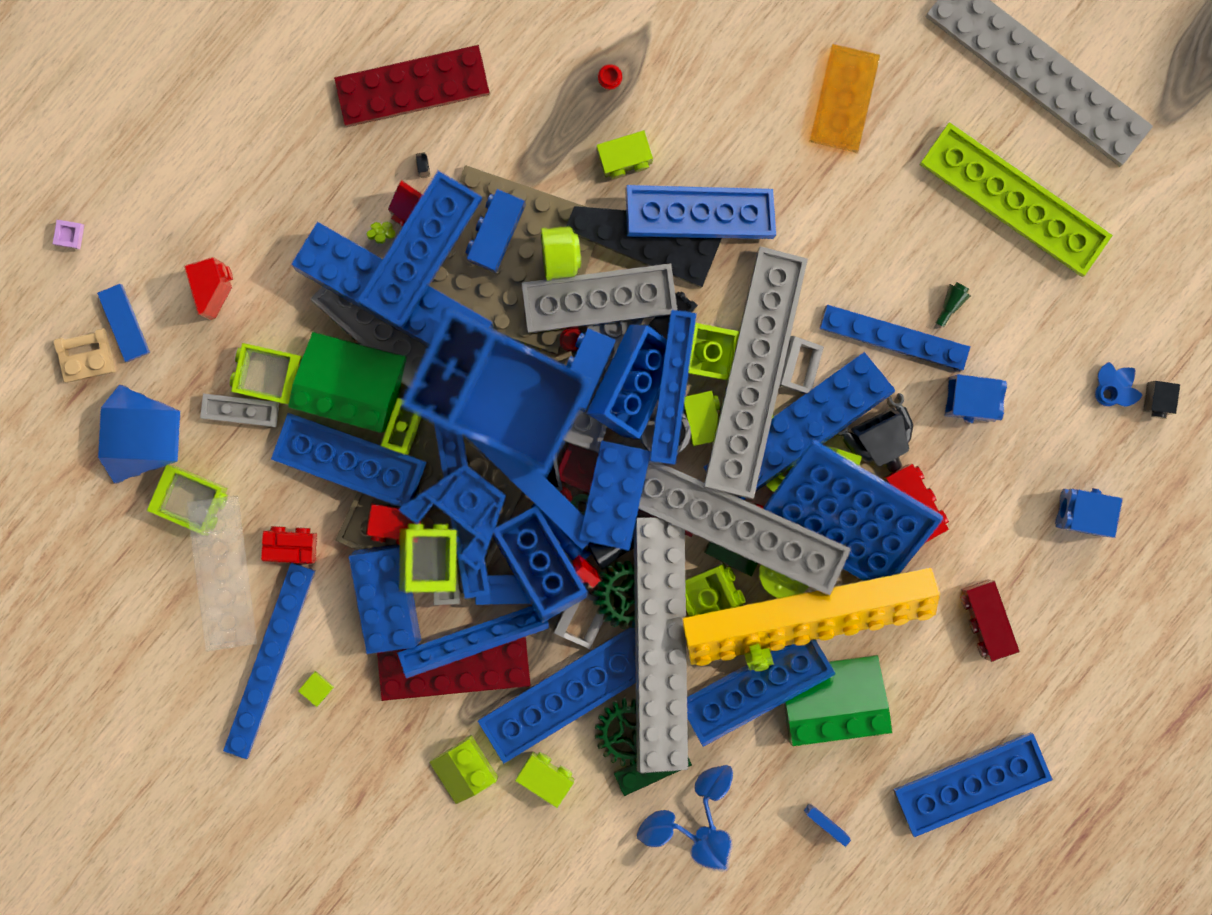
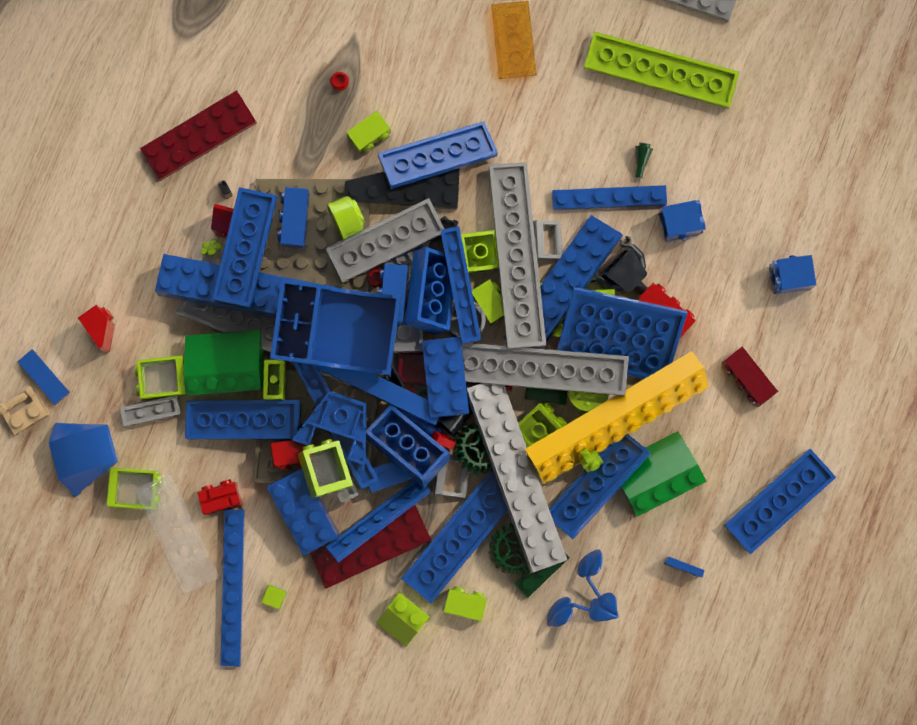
camera: 15 degrees left, 5 degrees down
blue plate [1095,362,1143,407] -> none
black brick [1143,381,1180,419] -> none

